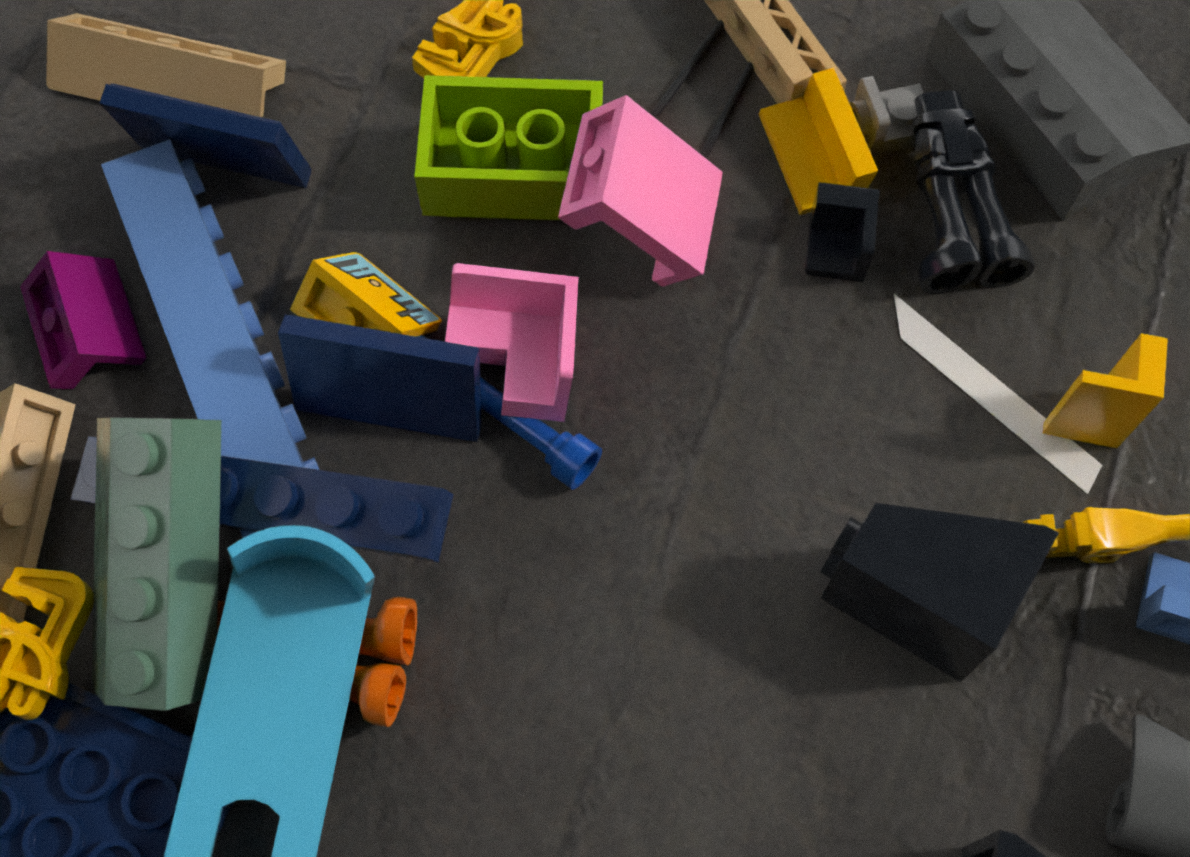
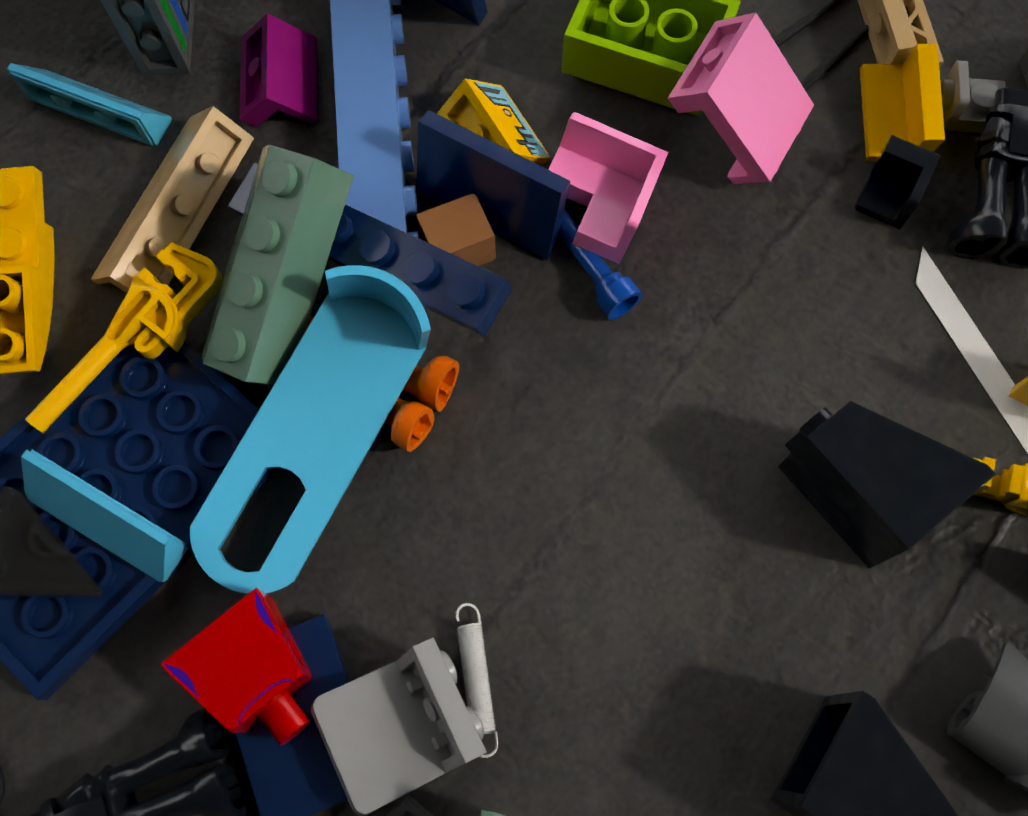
camera: 20 degrees right, 5 degrees up
none -> medium nougat panel [416,194,496,266]

